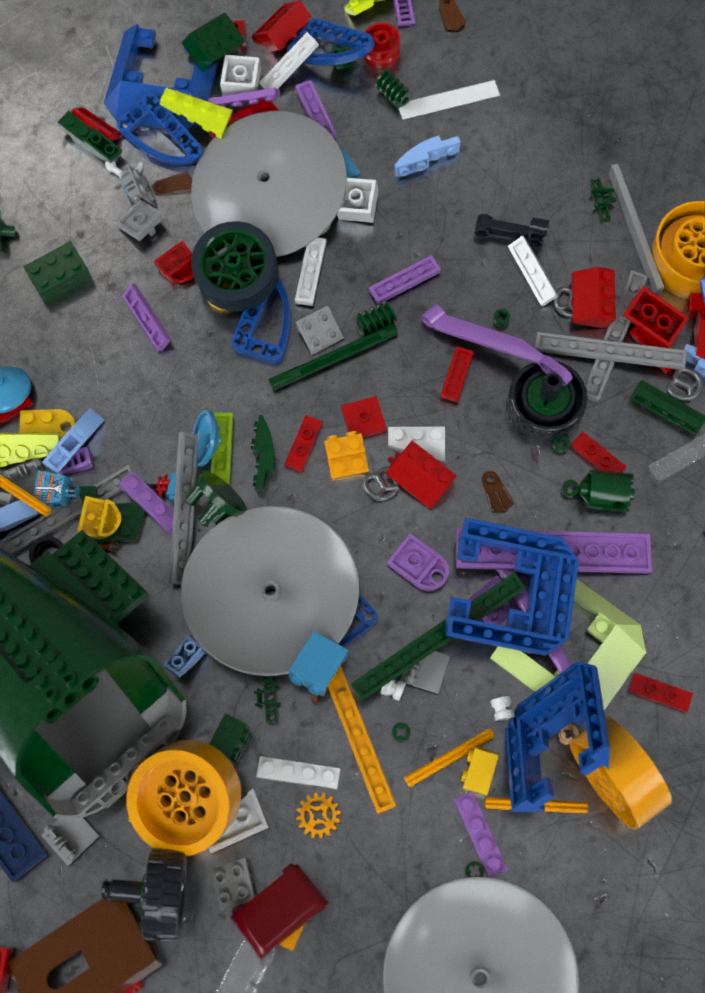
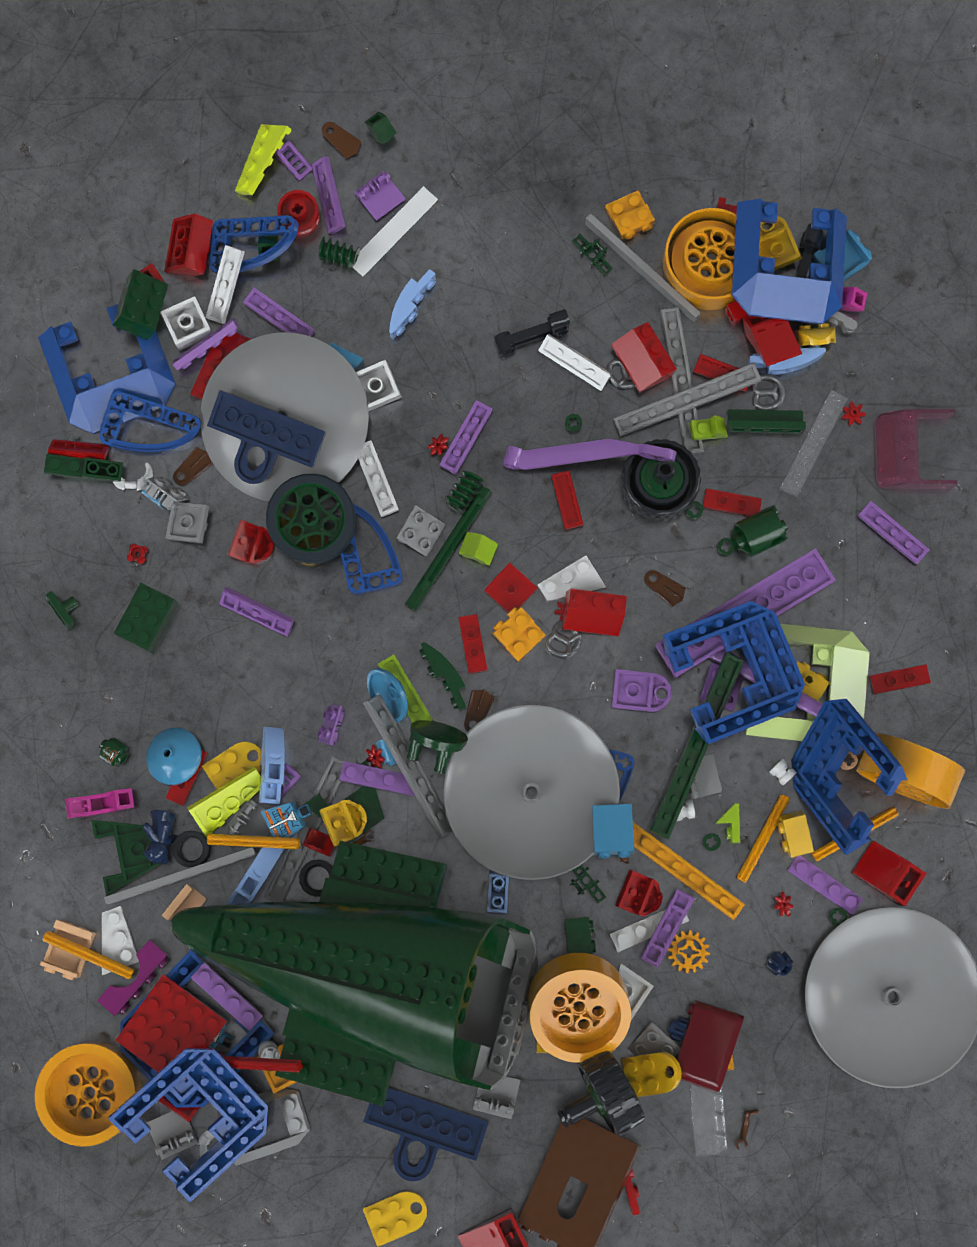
camera: 35 degrees left, 10 degrees up
neon yellow wing [160,88,232,139] -> none
red slope [623,286,689,348] -> none
none -> red plate [127,543,148,564]
none -> dark blue plate [207,390,327,484]
none -> red panel [302,828,334,857]
none -> medium lavender plate [311,157,346,234]
none -> medium lavender hinge [317,705,345,746]
none -> medium lavender hinge [354,170,406,221]
none -> dark green brick [364,111,397,145]
none -> red plant [427,433,449,455]
none -> lime piece [458,532,498,566]
none -> reddish brown piece [464,689,494,732]
none -> light orange plate [605,190,655,240]
none -> red slope [615,869,663,916]
none -> yellow plate [621,1052,682,1097]
none -> medium lavender plate [640,888,695,968]
none -> dark blue gear [668,1016,689,1042]
none -> lime slope [689,415,728,441]
none -> lime slope [714,803,740,843]
none -> dark blue gear [768,951,793,976]
none -> red plant [774,892,794,917]
none -> yellow brick [796,661,830,701]
none -> red slope [852,840,927,906]

